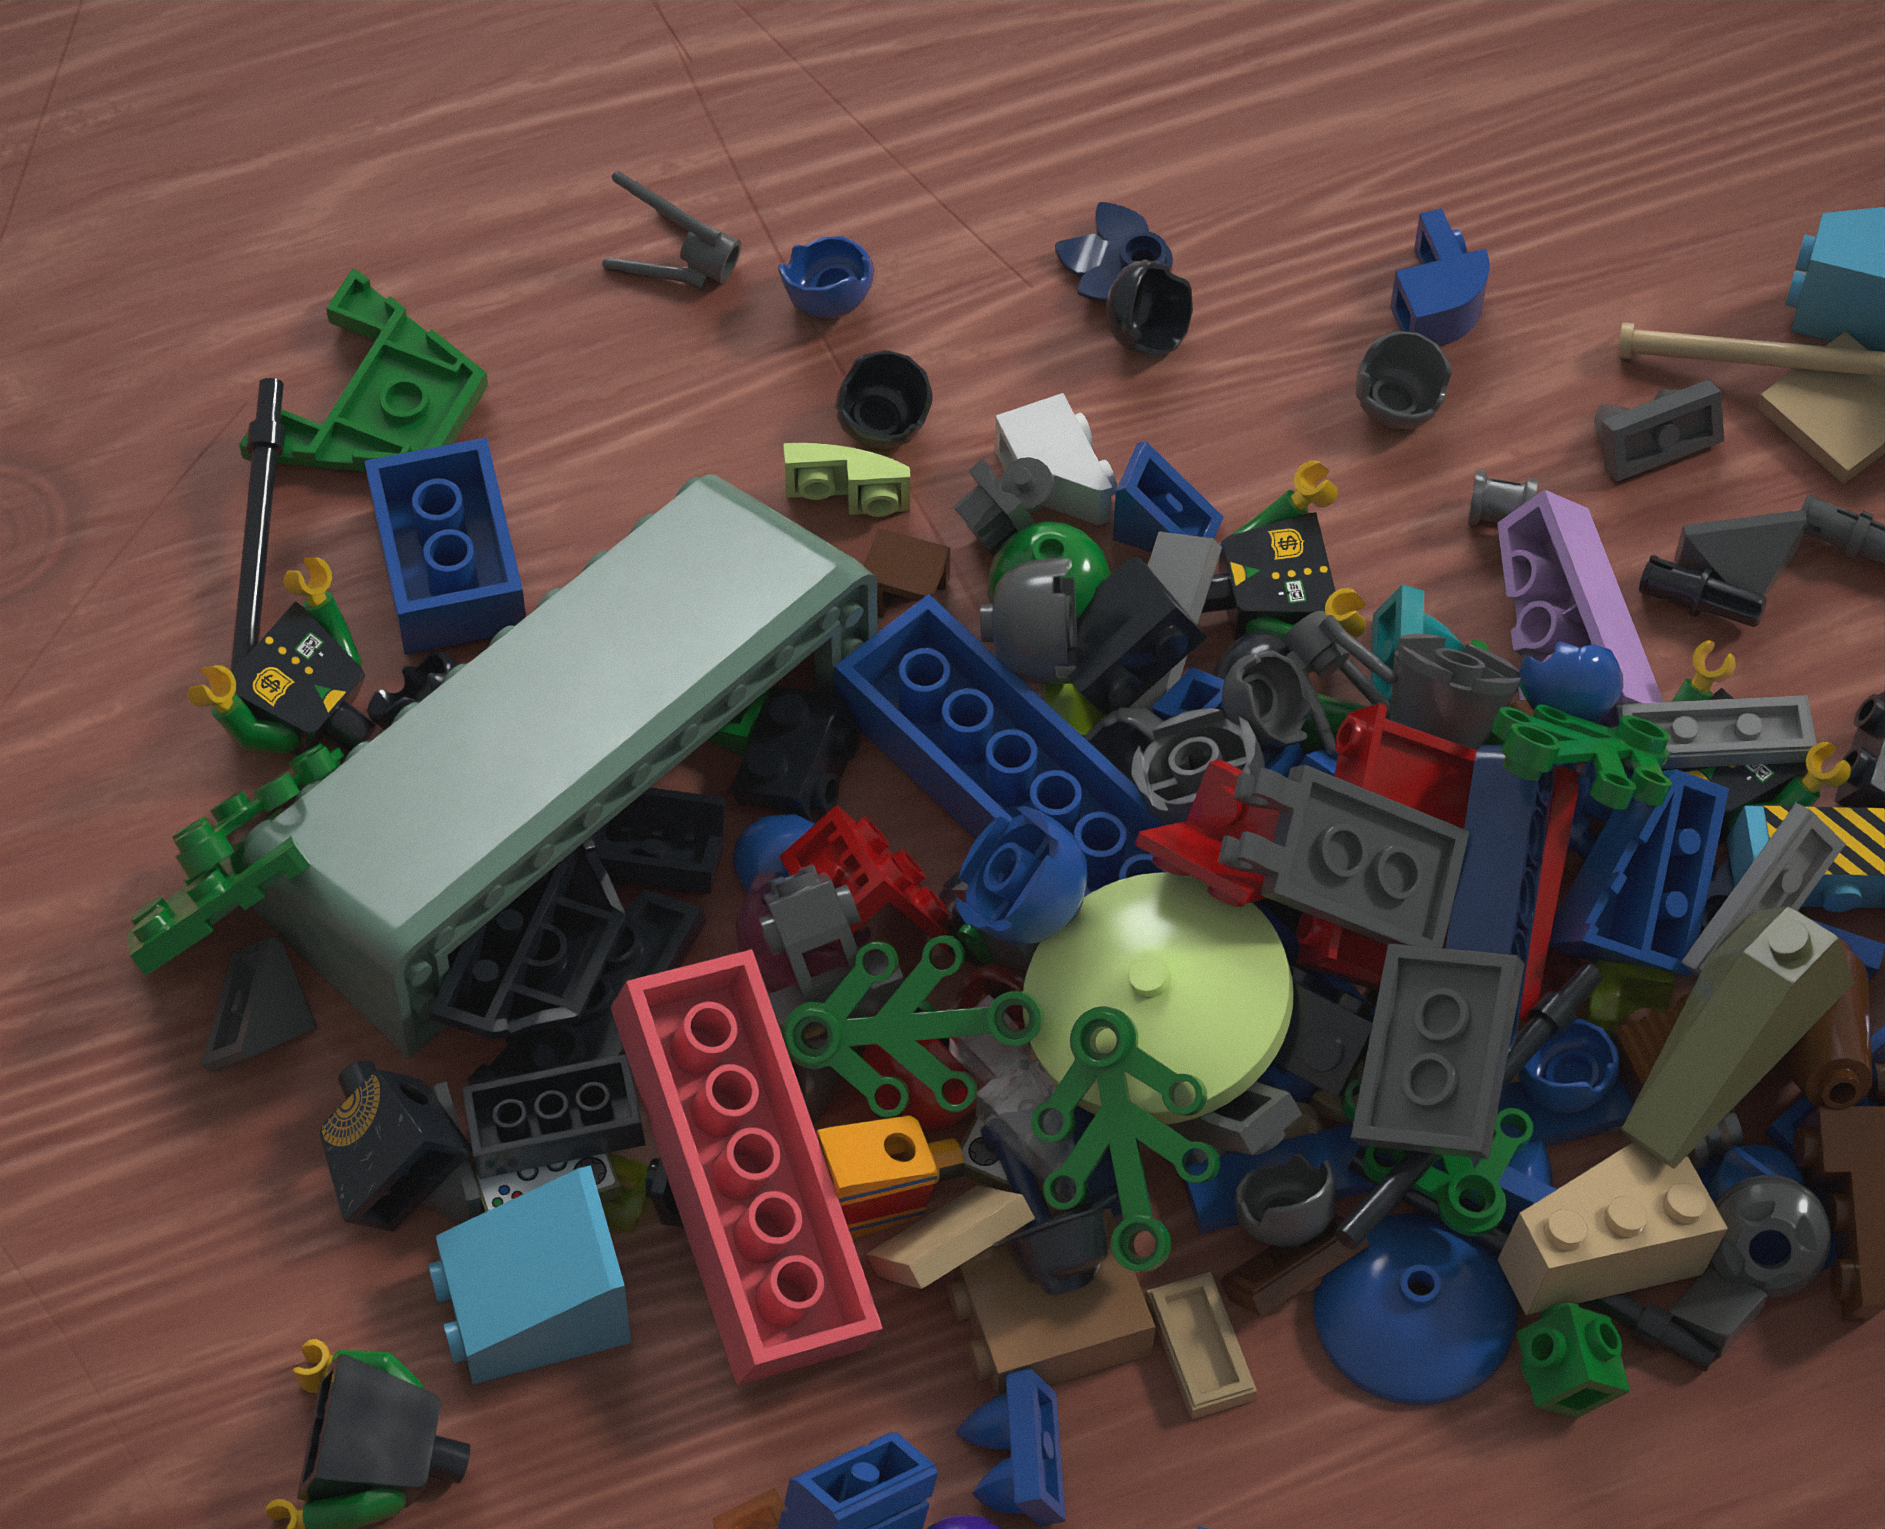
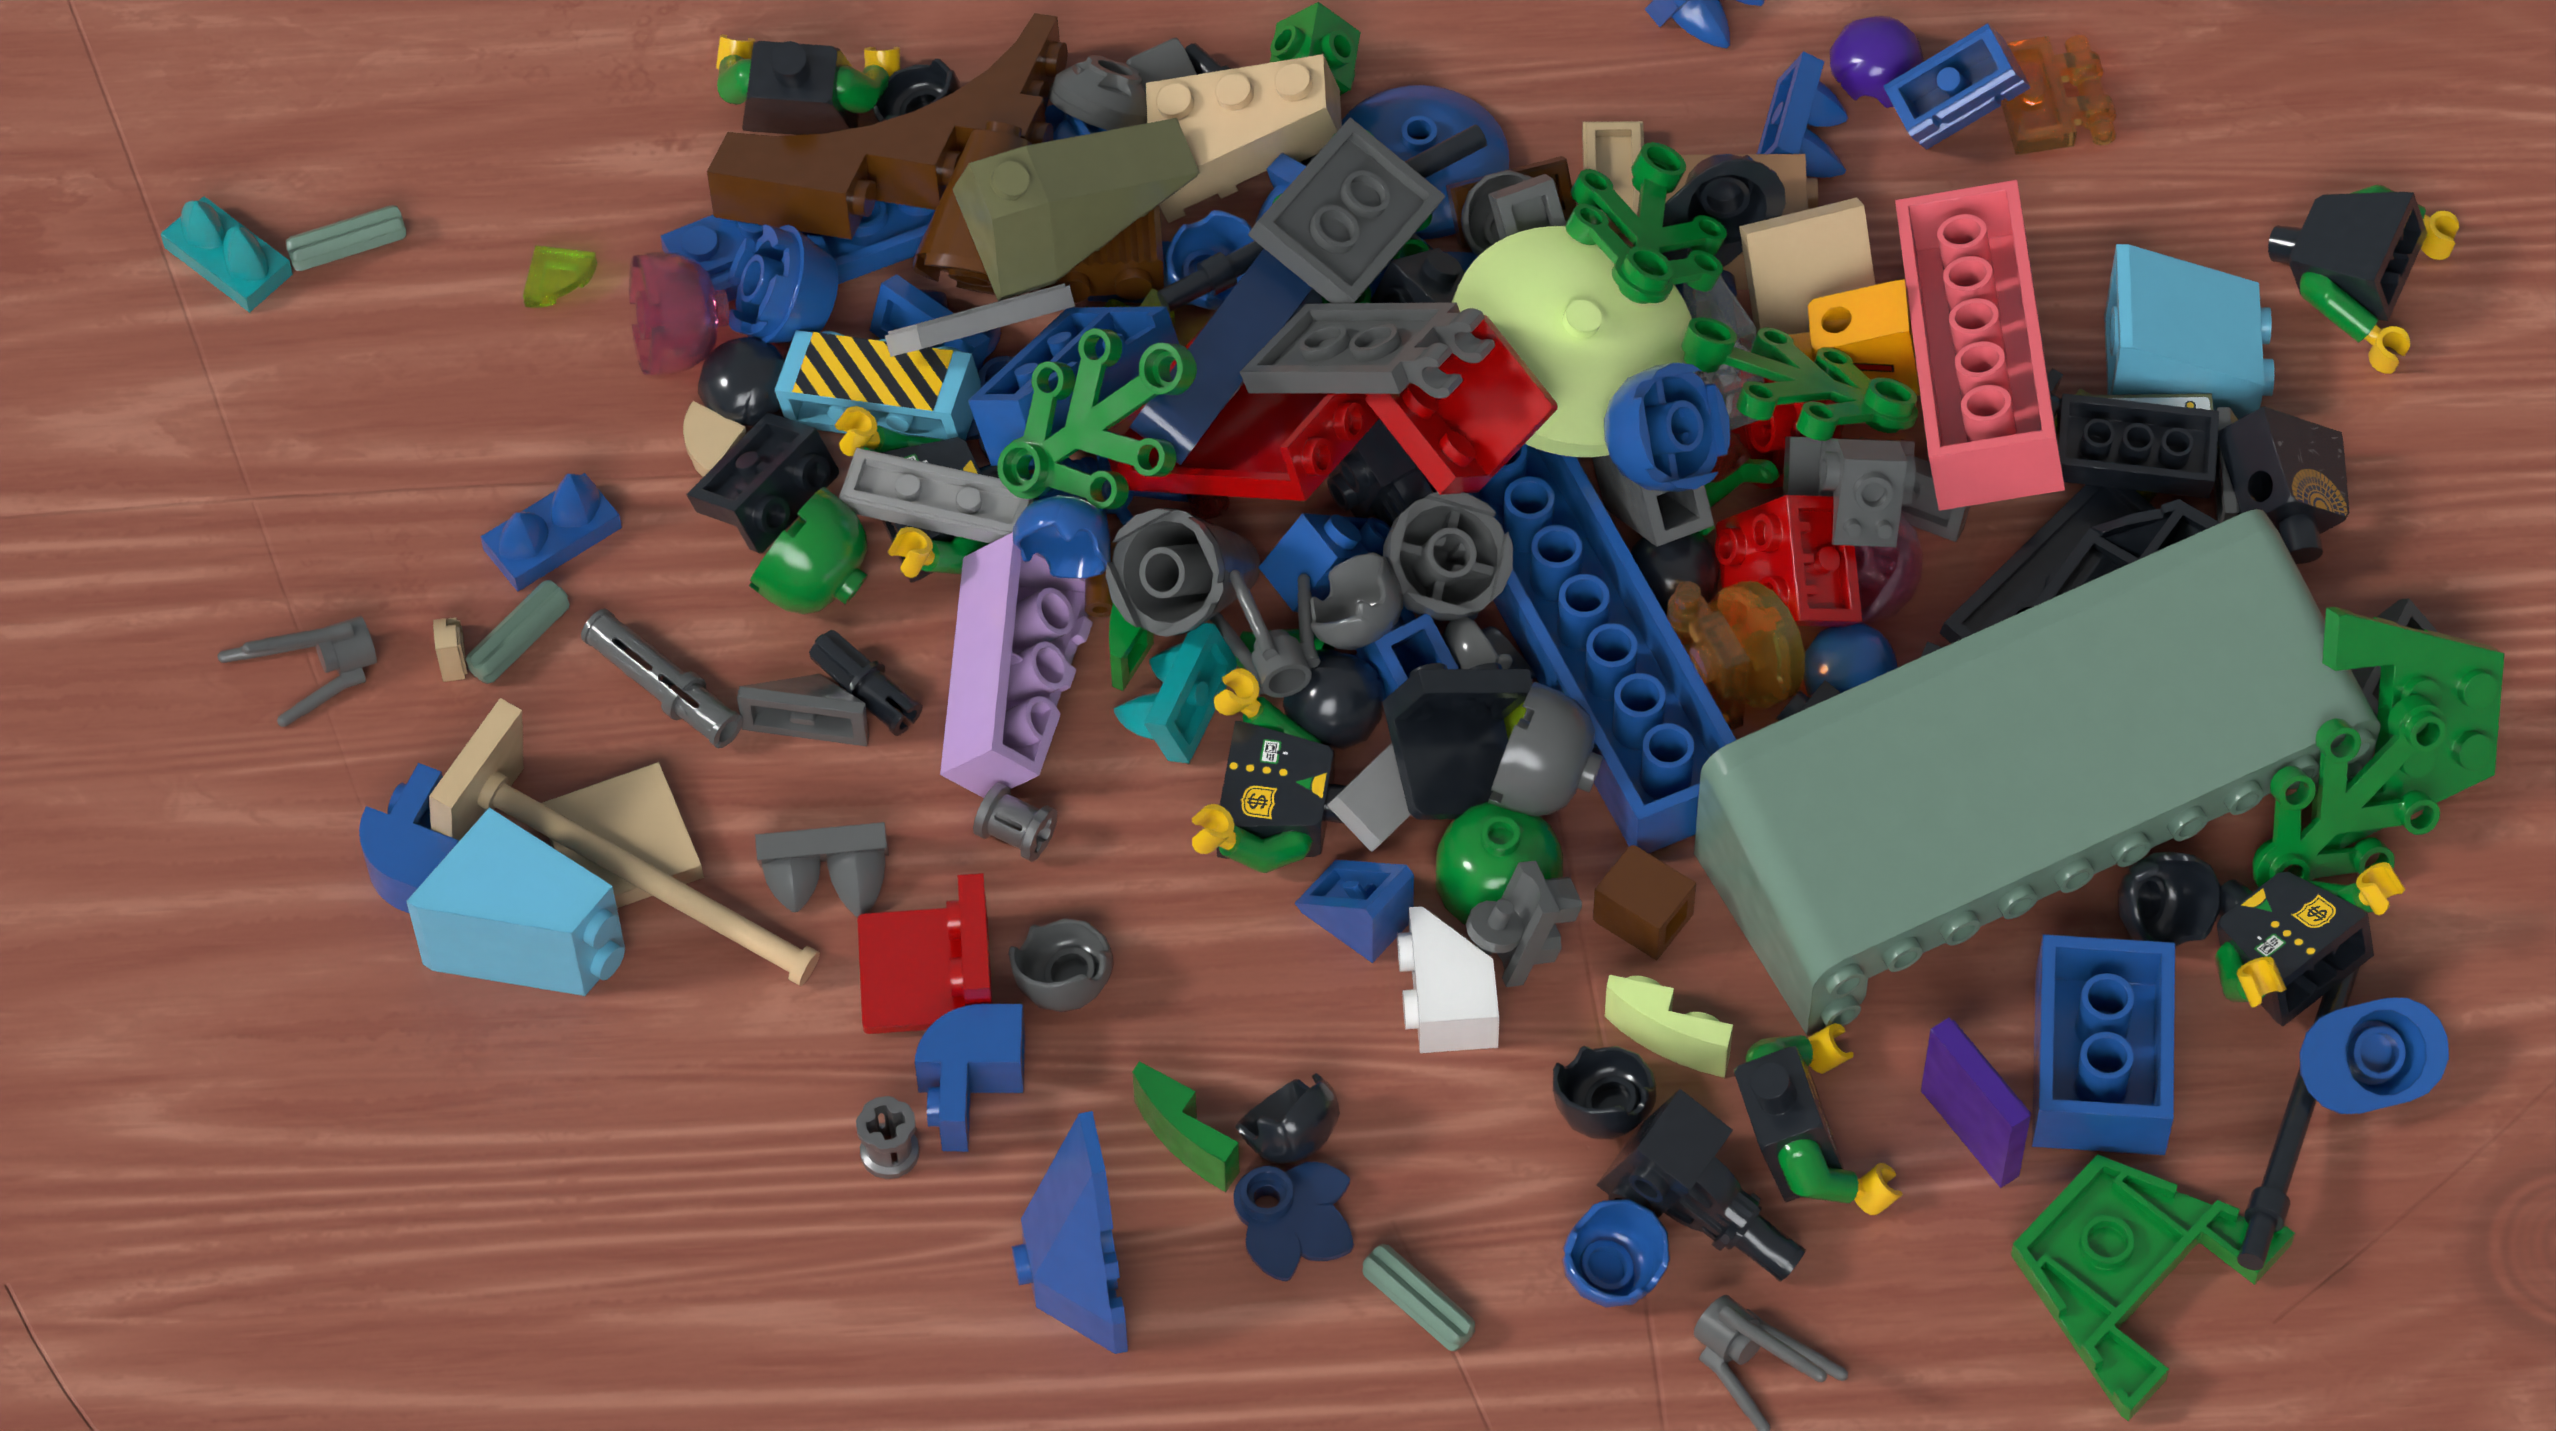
camera: 160 degrees left, 0 degrees up
none -> green cylinder [749,487,868,615]
none -> flat silver bush [856,1096,919,1179]
none -> red bracket [857,873,993,1034]
none -> blue wedge [1011,1111,1128,1354]
none -> green slope [1132,1061,1240,1193]
none -> sand green axle [1362,1244,1475,1351]
none -> black brick [1597,1089,1806,1282]
none -> clear orange plate [1667,581,1750,730]
none -> clear yellow tile [1705,581,1805,708]
none -> torso [1733,1023,1903,1215]
none -> dark purple tile [1921,1018,2031,1188]
none -> blue piece [2299,998,2449,1114]

